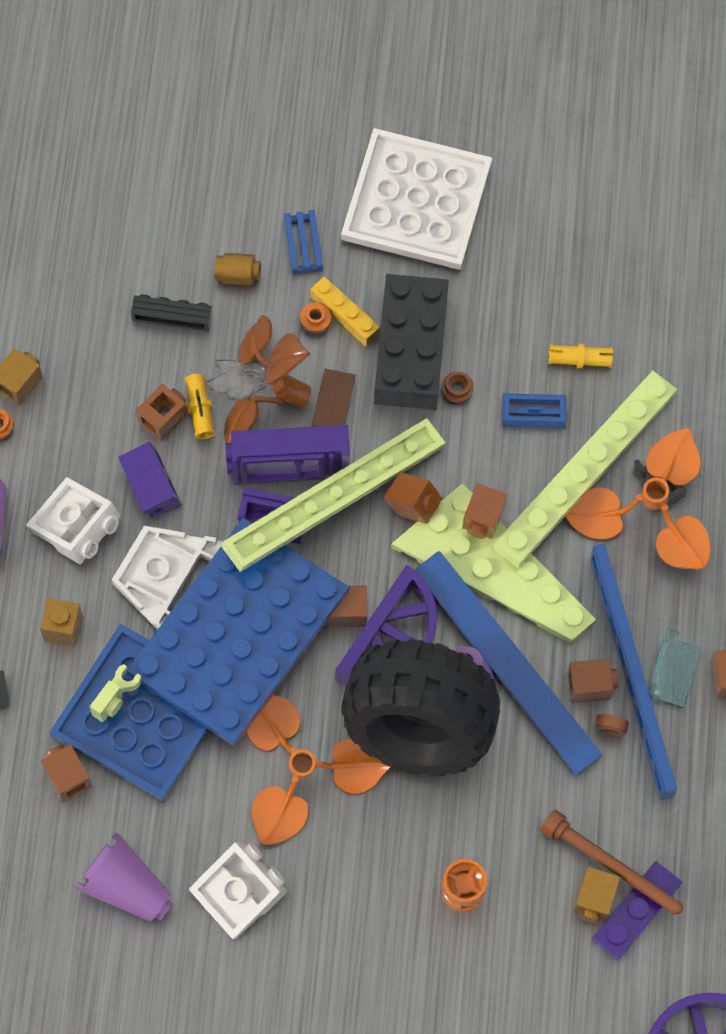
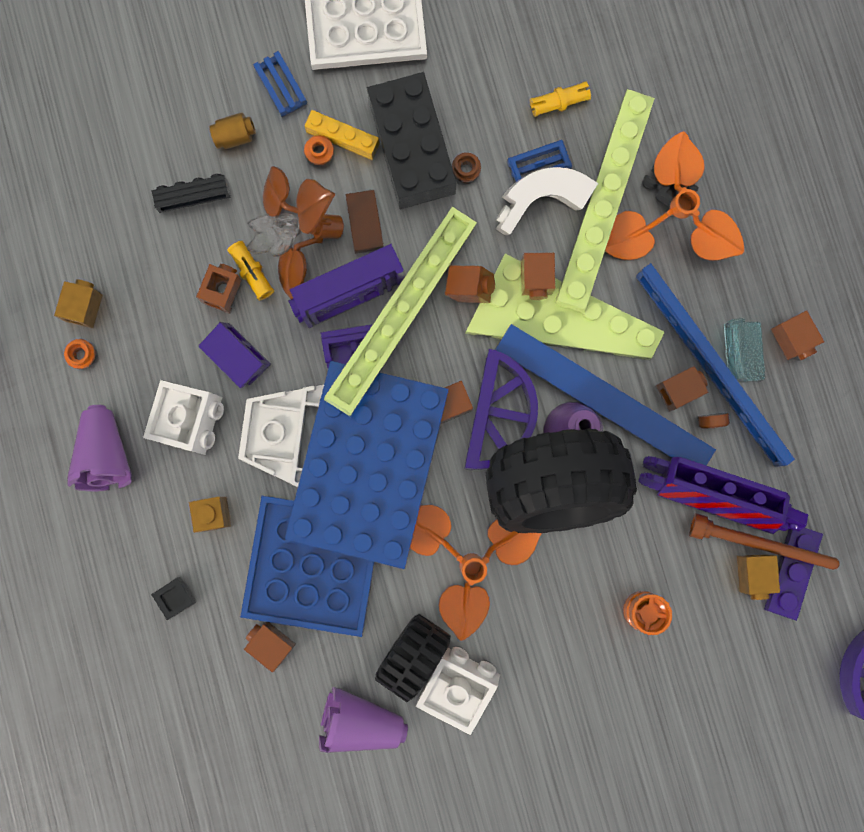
camera: 25 degrees left, 15 degrees up
yellowish green plate [90,664,141,723] -> none
none -> black tyre [375,614,451,702]
none -> white arch [496,167,598,235]
none -> dark purple hinge [638,456,808,534]

